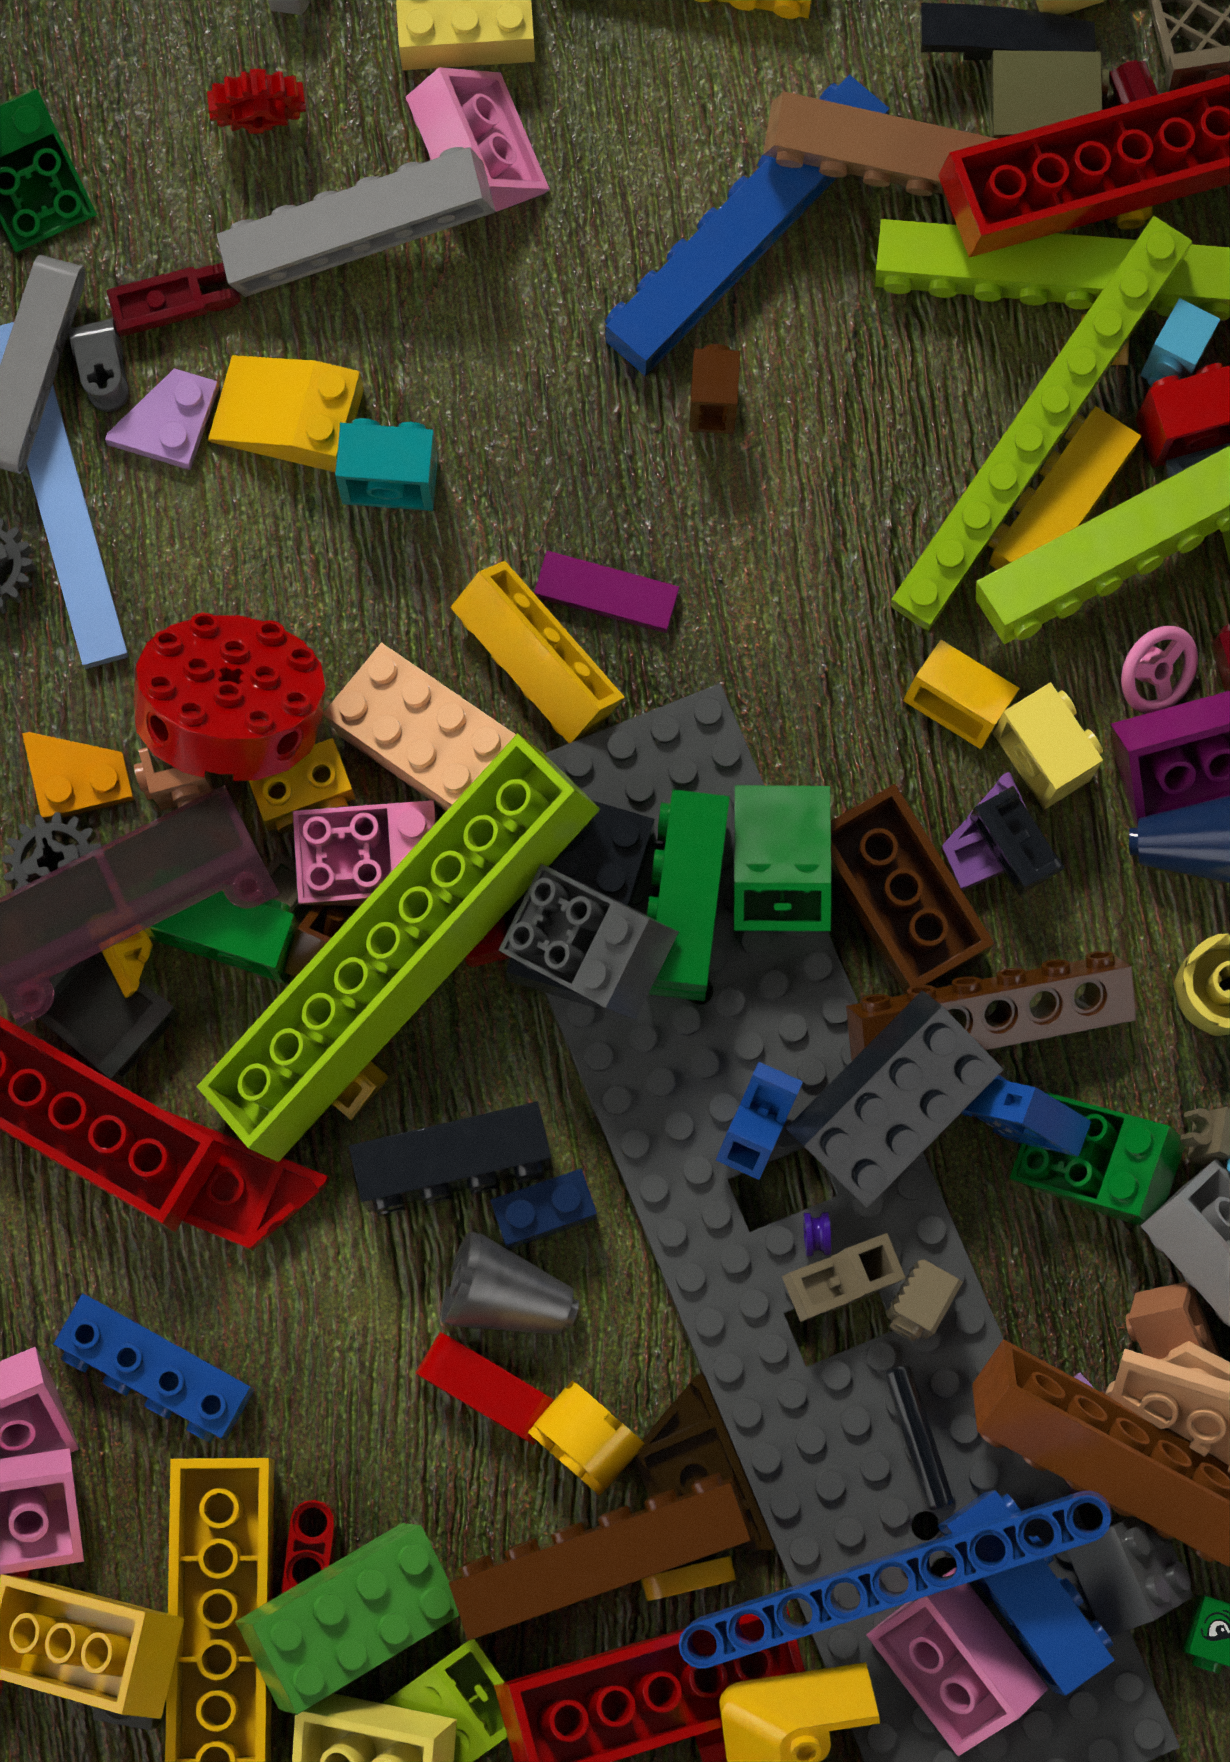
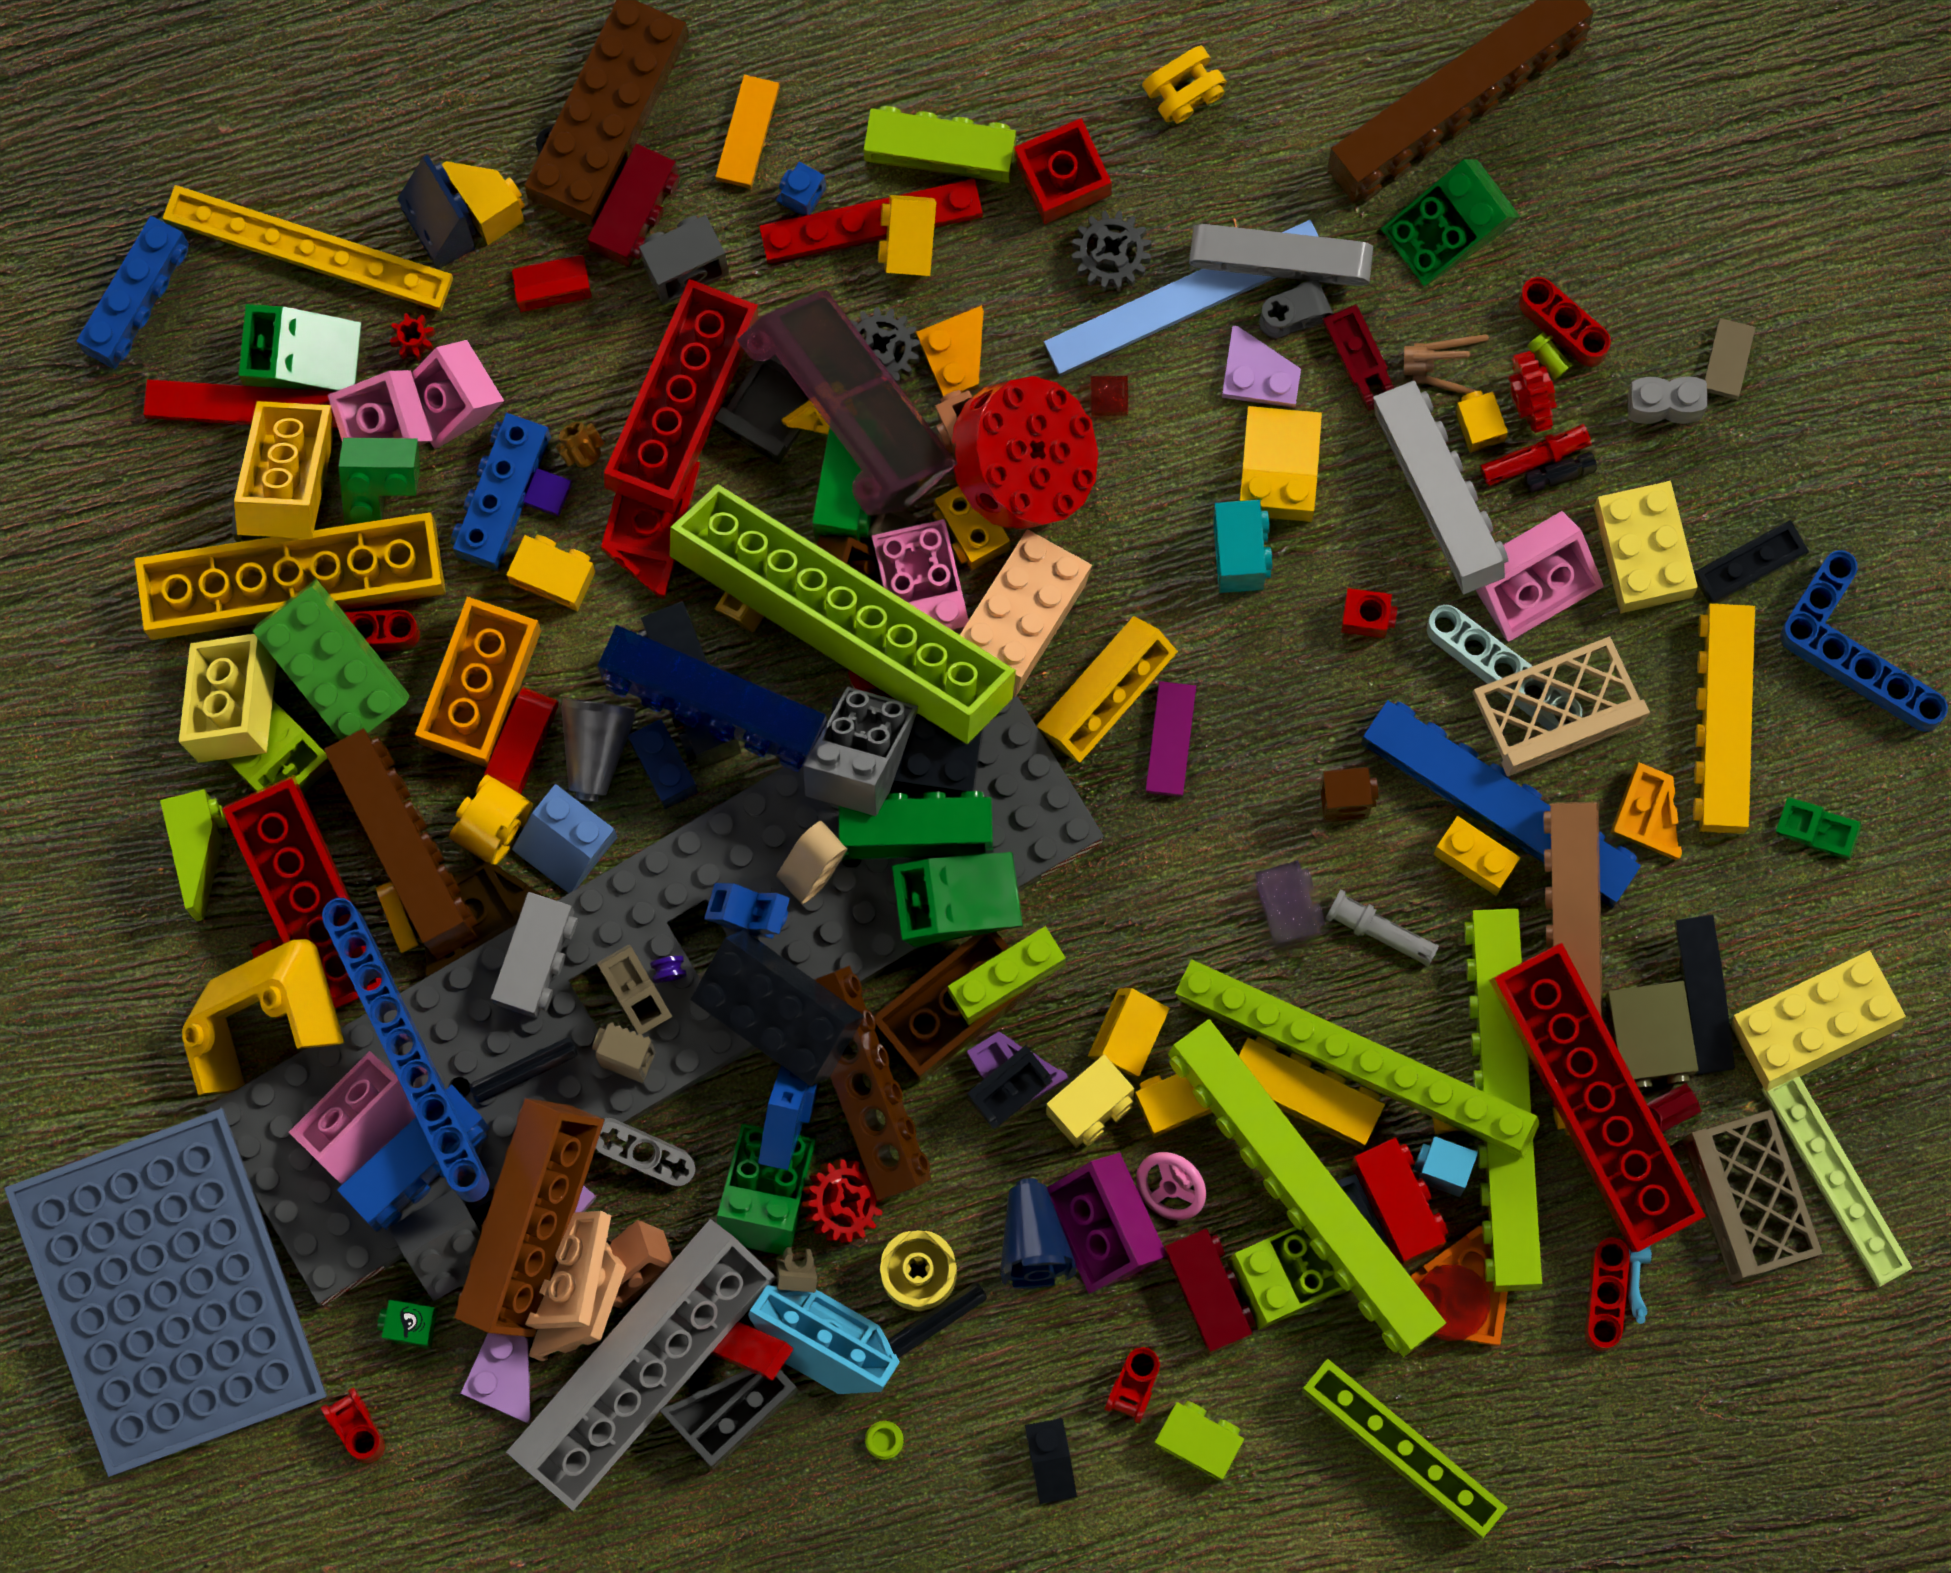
camera: 85 degrees right, 0 degrees up
none -> green brick [339,438,420,524]
none -> light orange brick [415,596,541,767]
none -> light grey brick [491,892,578,1019]
none -> yellow brick [506,534,596,612]
none -> medium blue slope [512,784,618,894]
none -> dark purple tile [523,468,572,517]
none -> pearl gold gear [556,422,605,468]
none -> light grey beam [596,1118,695,1186]
none -> clear blue brick [597,625,827,772]
none -> tan beam [776,821,847,904]
none -> red gear [801,1159,884,1243]
none -> lime brick [948,926,1066,1025]
none -> clear red tile [1091,376,1128,416]
none -> yellow brick [1135,1074,1213,1138]
none -> clear purple brick [1254,860,1325,949]
none -> light grey pin [1325,889,1439,967]
none -> red brick [1341,588,1398,639]
none -> medium nougat plant [1404,334,1489,394]
none -> light aqua beam [1427,605,1582,731]
none -> yellow brick [1433,816,1521,896]
none -> yellow brick [1455,390,1508,453]
none -> tan fence [1472,636,1650,777]
none -> red pin [1480,424,1592,487]
none -> red beam [1519,277,1611,367]
none -> black axle [1524,452,1597,493]
none -> lime pin [1527,332,1573,381]
none -> light orange wing [1610,762,1682,860]

